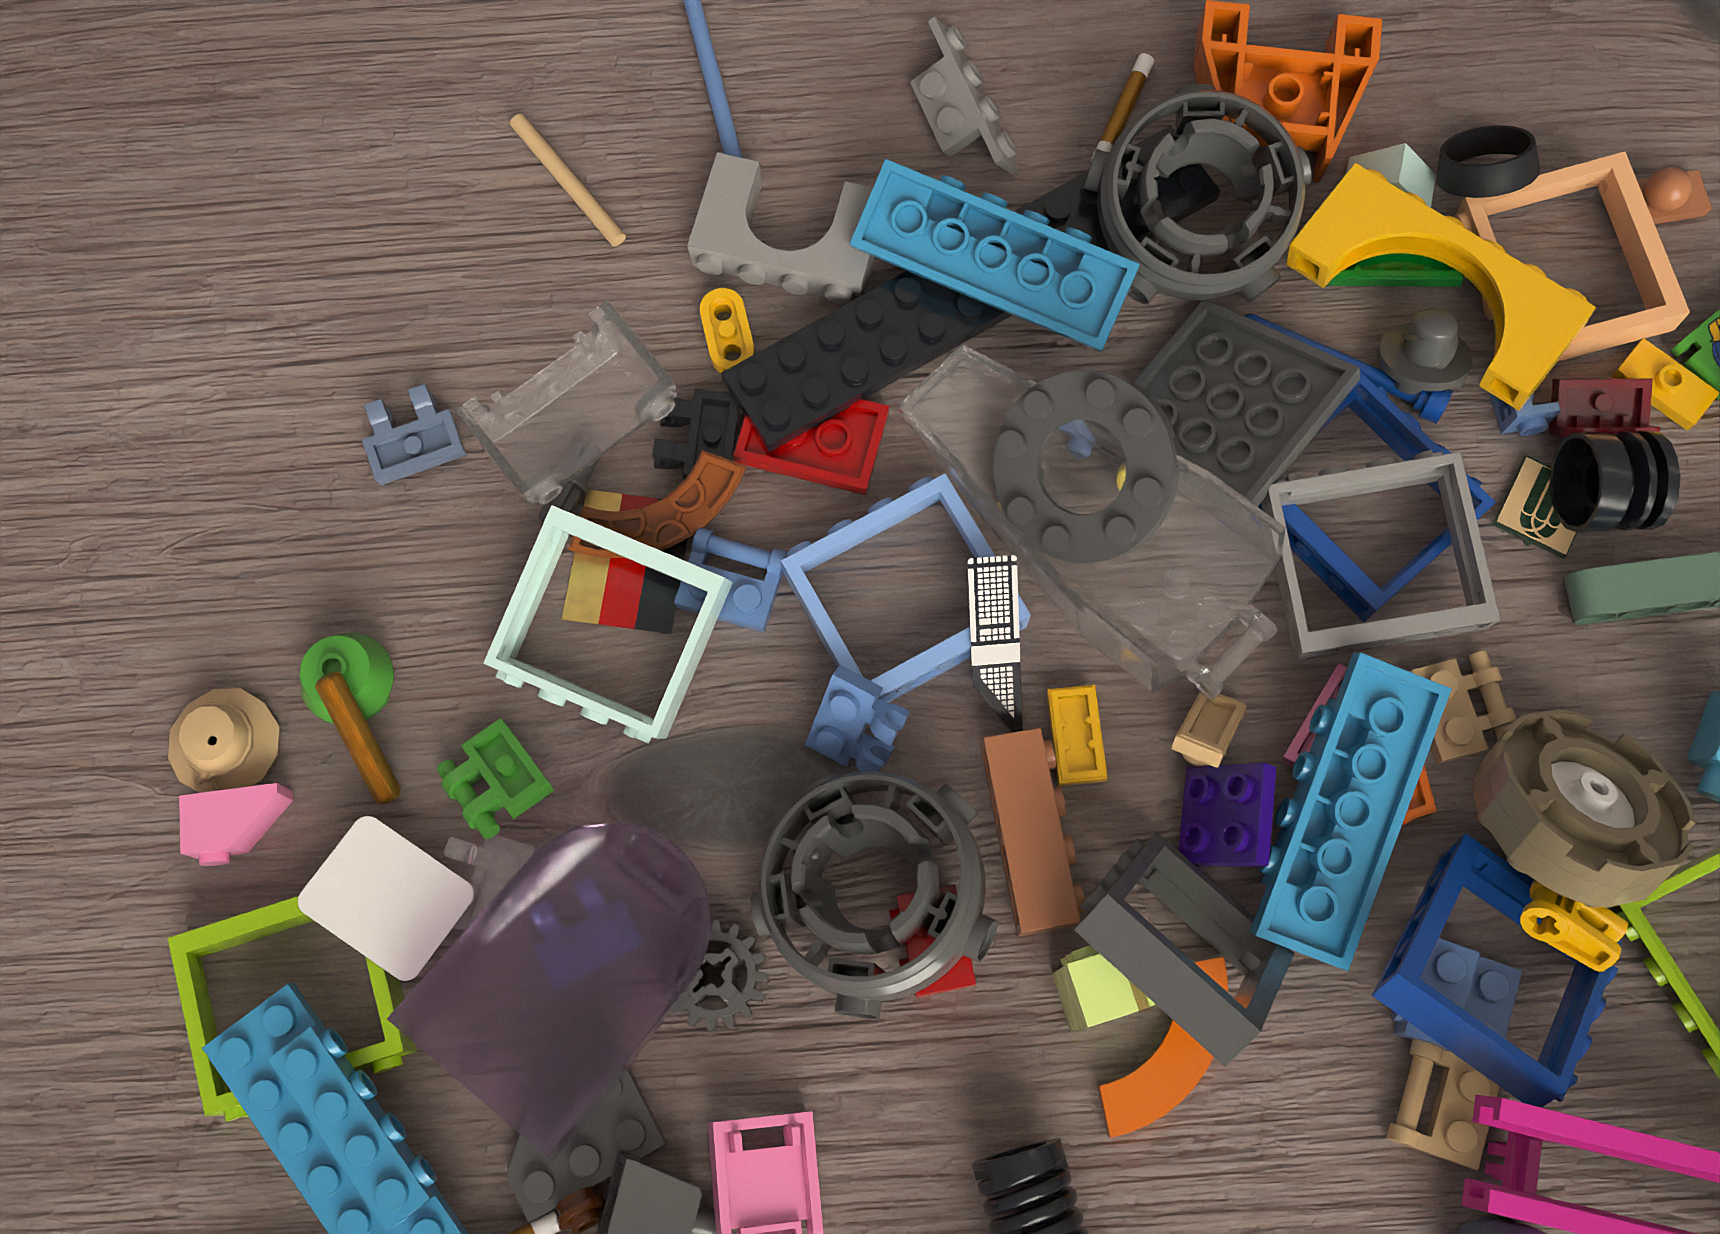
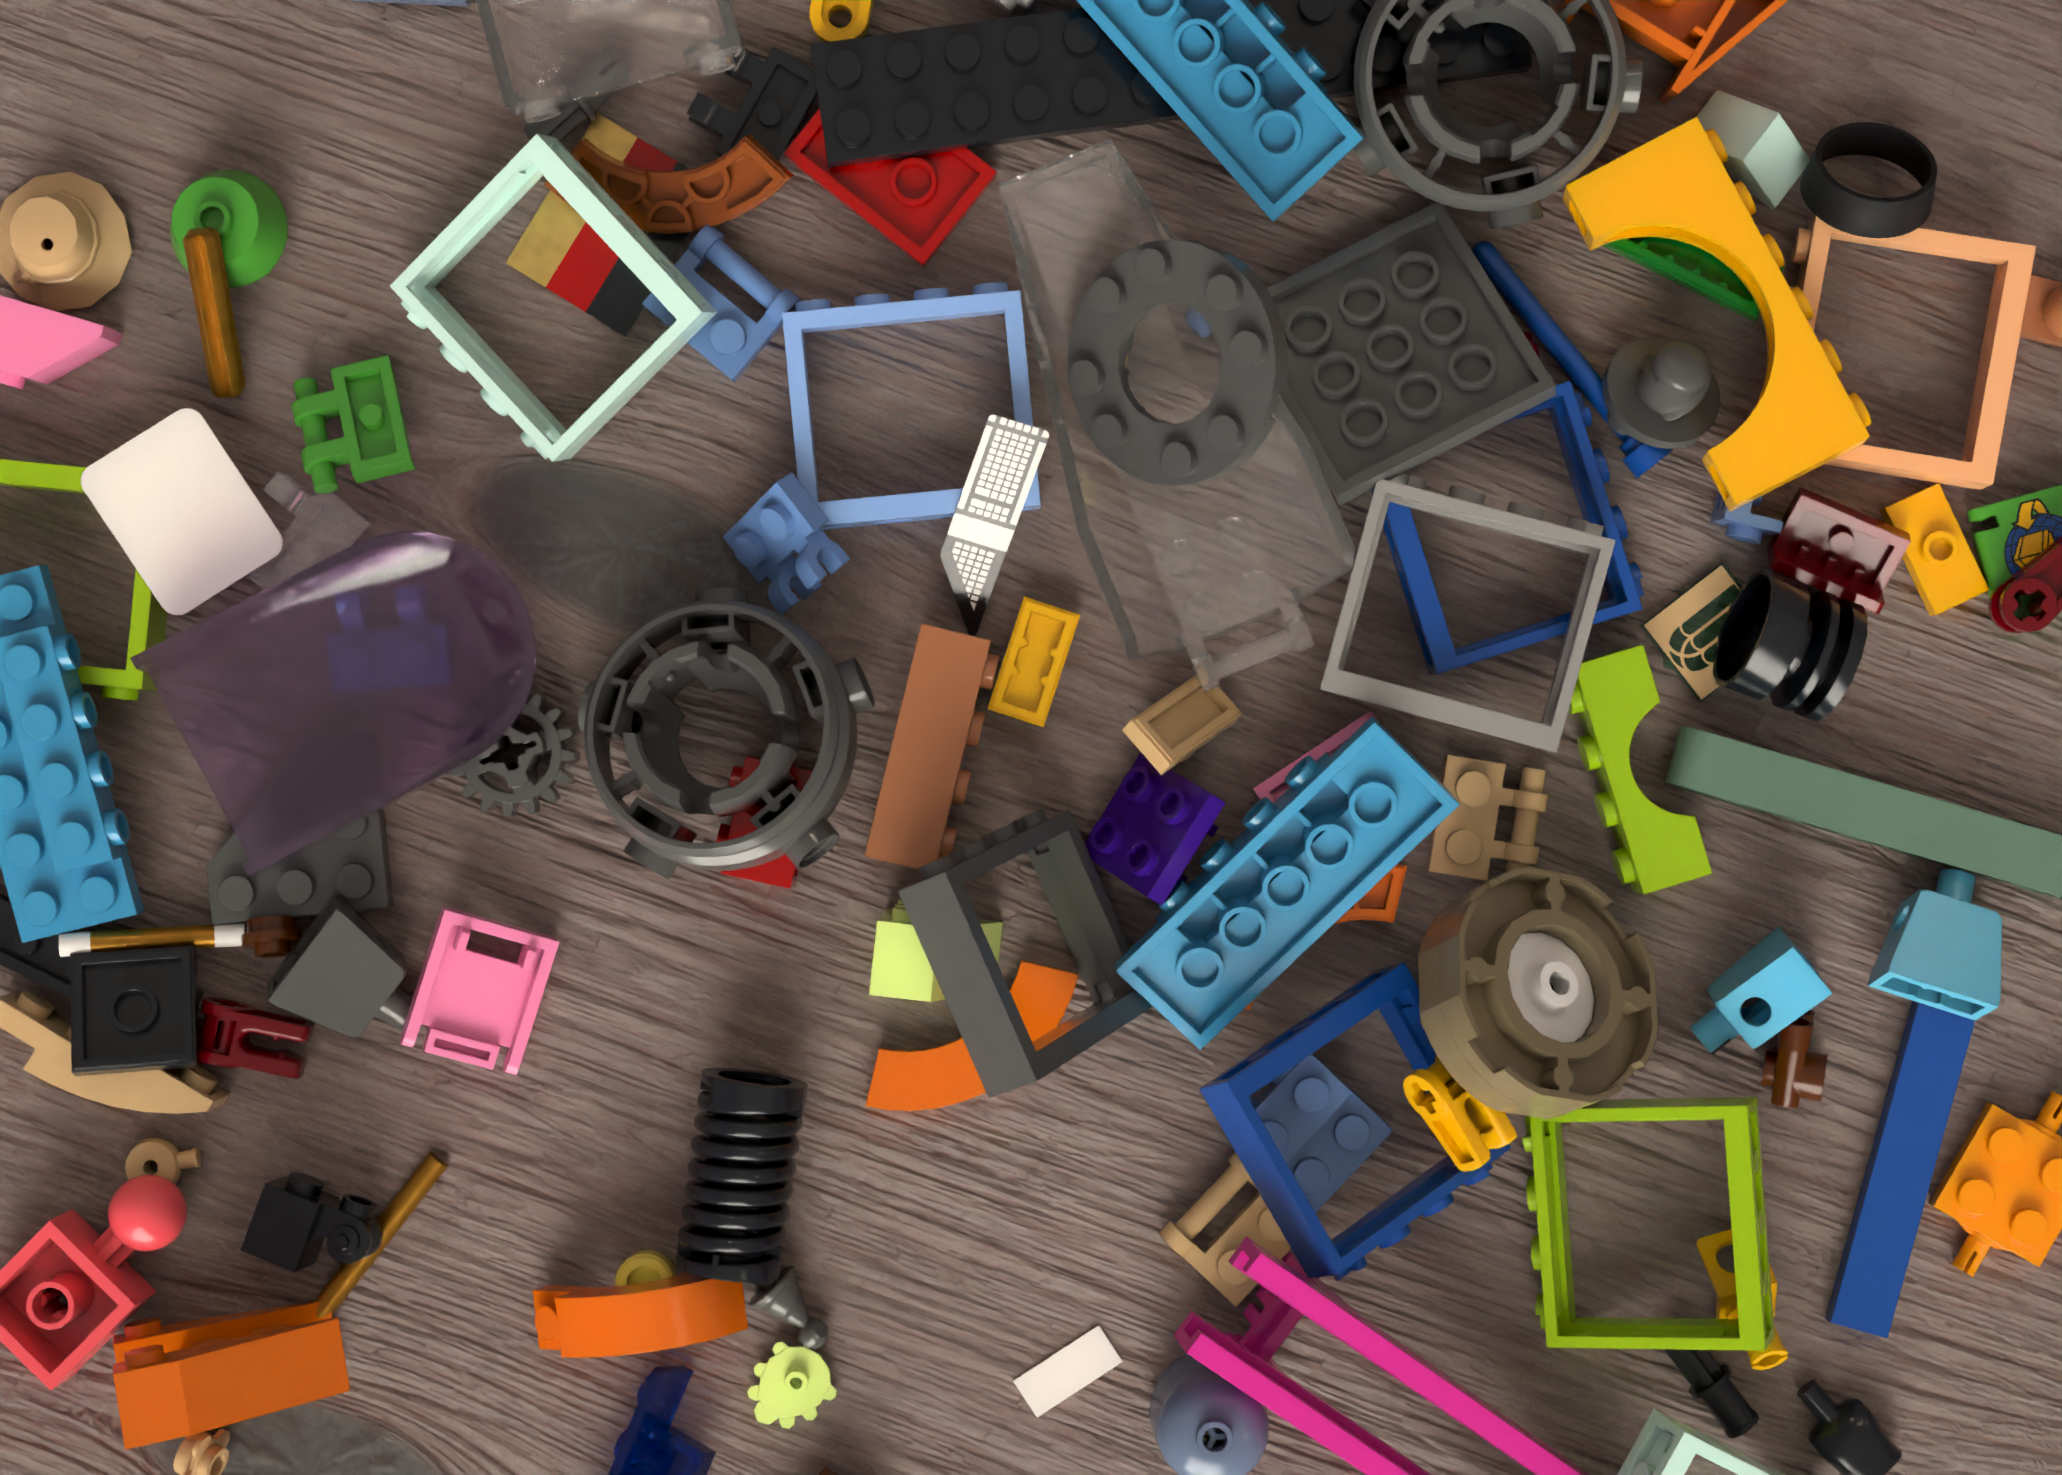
camera: 25 degrees right, 15 degrees up
none -> lime arch [1568,644,1713,894]

